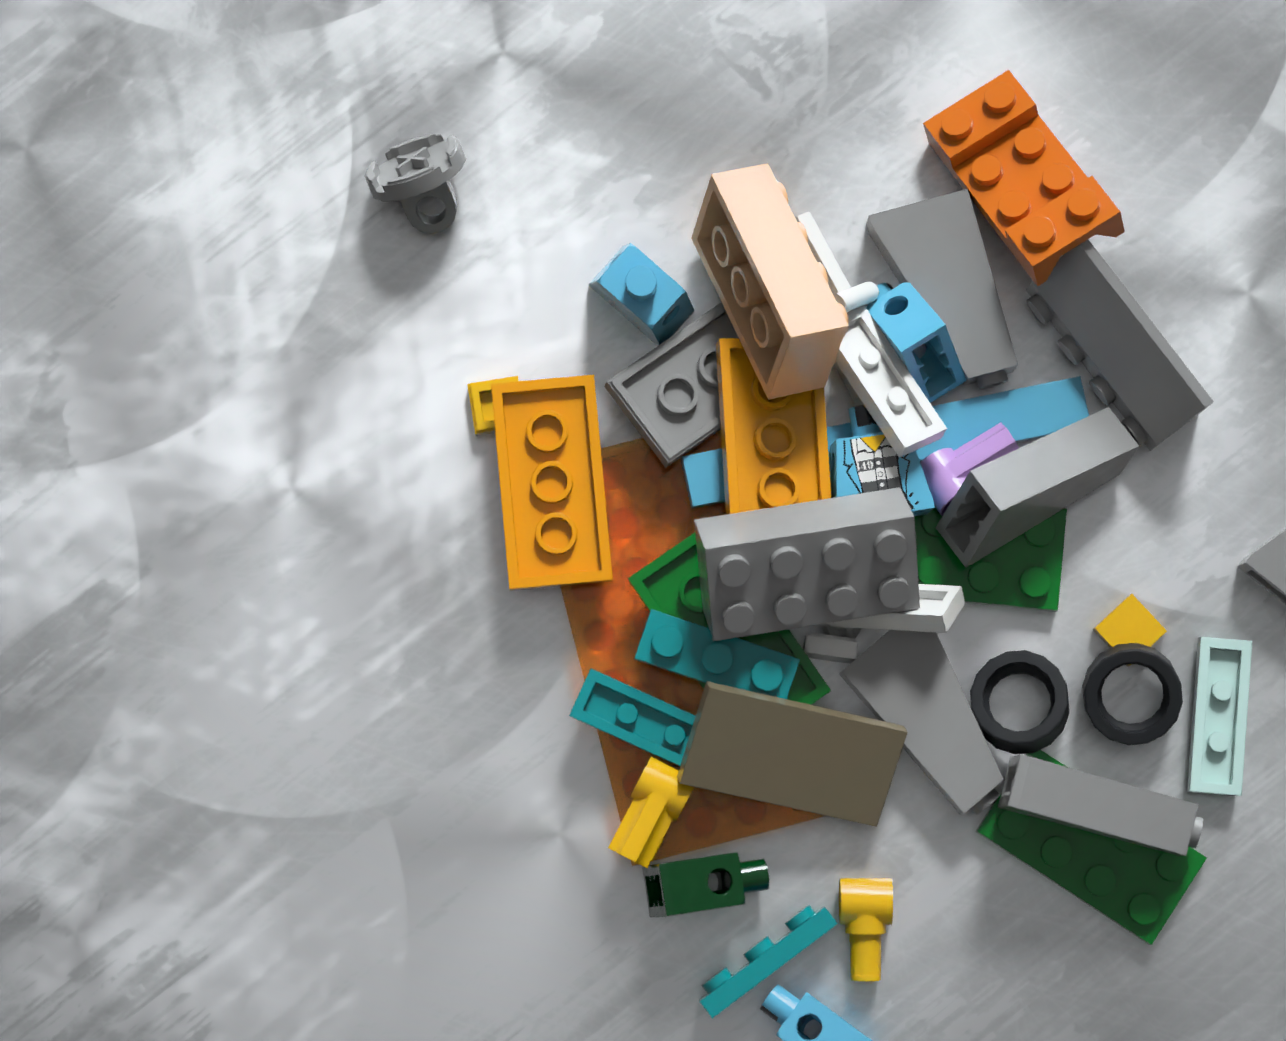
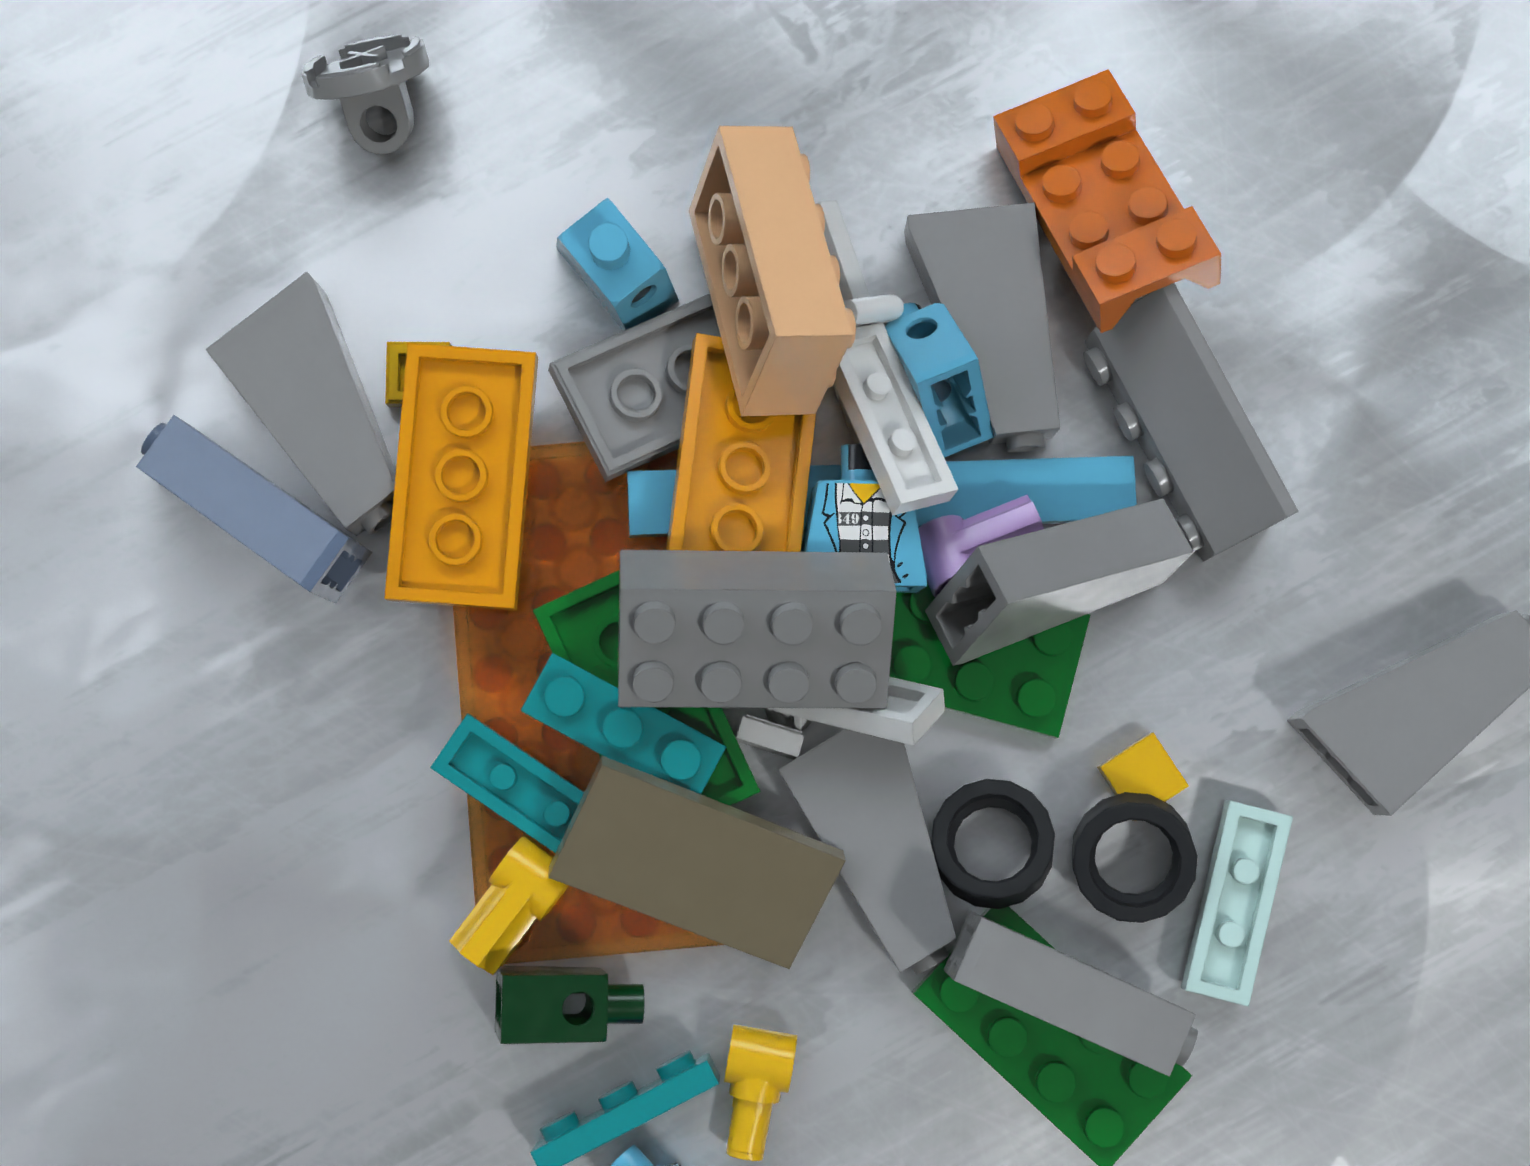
camera: 10 degrees right, 0 degrees up
none -> sand blue slope [136,415,372,603]
none -> light grey slope [205,271,396,536]

